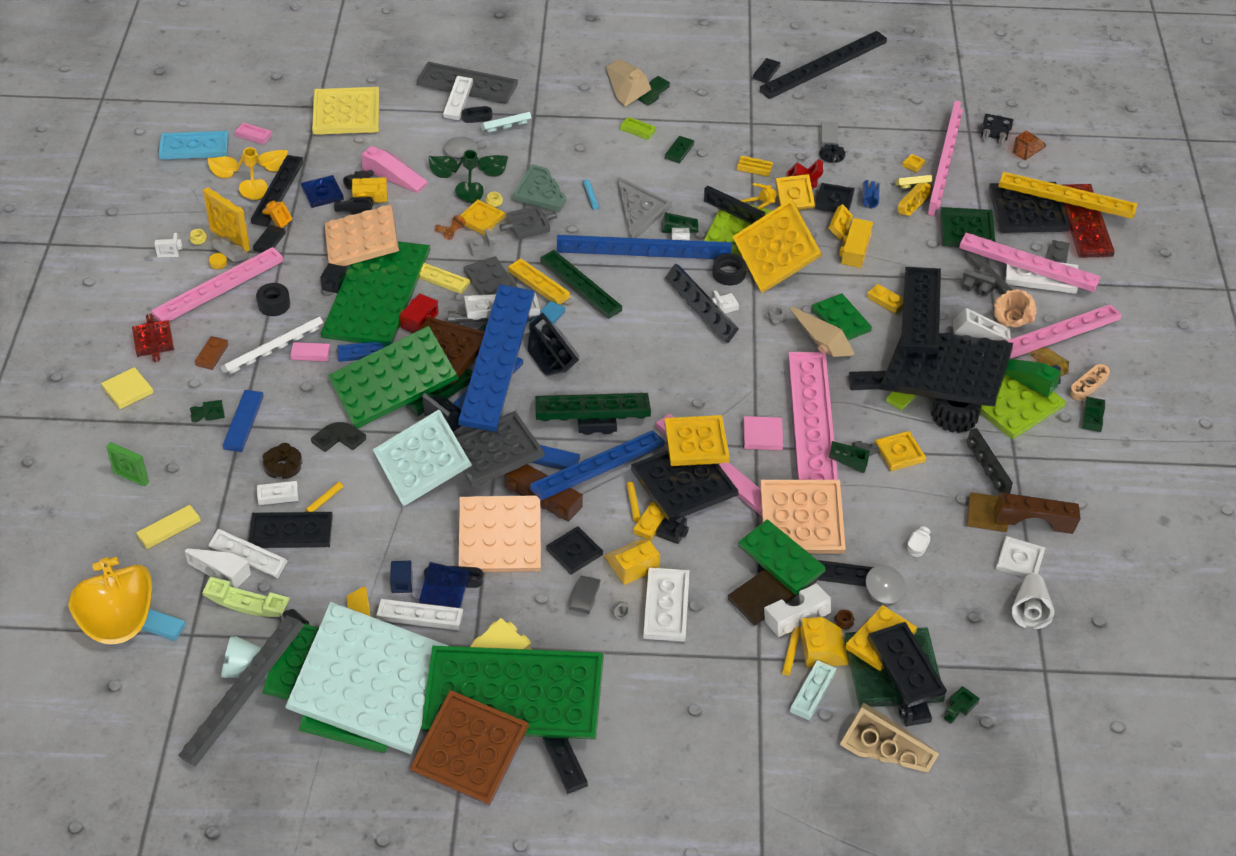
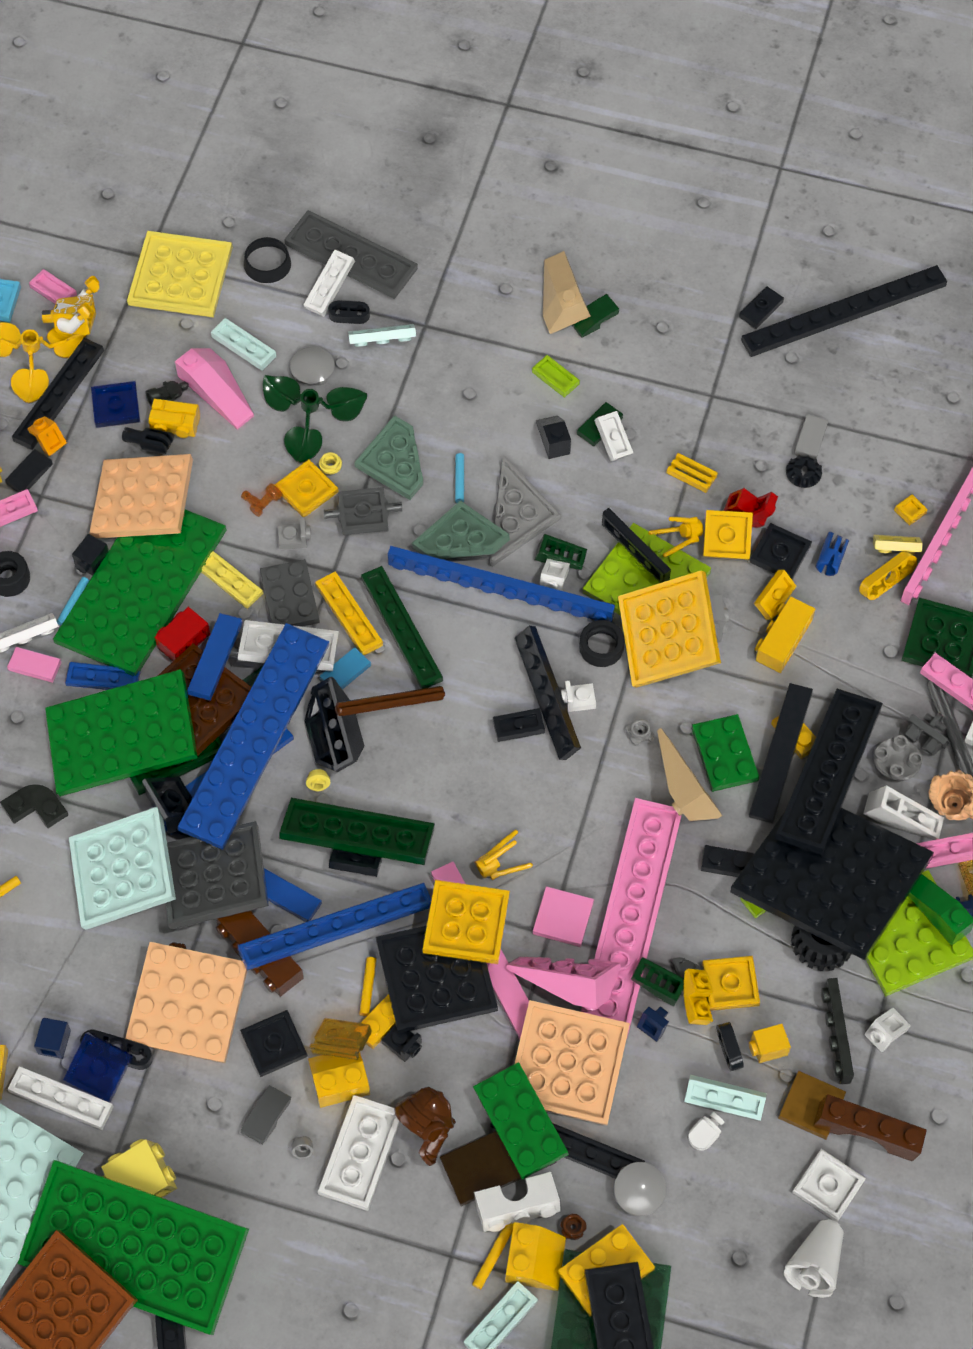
camera: 15 degrees right, 15 degrees up
none -> torso [42,275,100,335]
none -> medium azure piece [57,577,90,626]
none -> blue tile [187,613,243,700]
none -> light aqua plate [211,318,276,371]
none -> black tyre [244,237,291,283]
none -> light yellow plate [306,769,330,791]
none -> clear yellow plate [310,1018,372,1060]
none -> reddish brown axle [335,686,445,716]
none -> reddish brown head [394,1087,456,1166]
none -> sand green plate [412,501,510,559]
none -> yellow plant [475,830,533,880]
none -> black plate [493,708,545,742]
none -> bright pink wedge [507,957,620,1010]
none -> black slope [536,415,571,459]
none -> white plate [595,411,633,462]
none -> dark blue tile [637,1006,669,1042]
none -> yellow slope [684,969,713,1025]
none -> light aqua plate [684,1075,767,1121]
none -> black beam [716,1022,744,1071]
none -> black tile [749,683,813,824]
none -> yellow brick [749,1024,791,1063]
none -> white bracket [865,1008,911,1052]
none -> light grey dish [874,735,923,780]

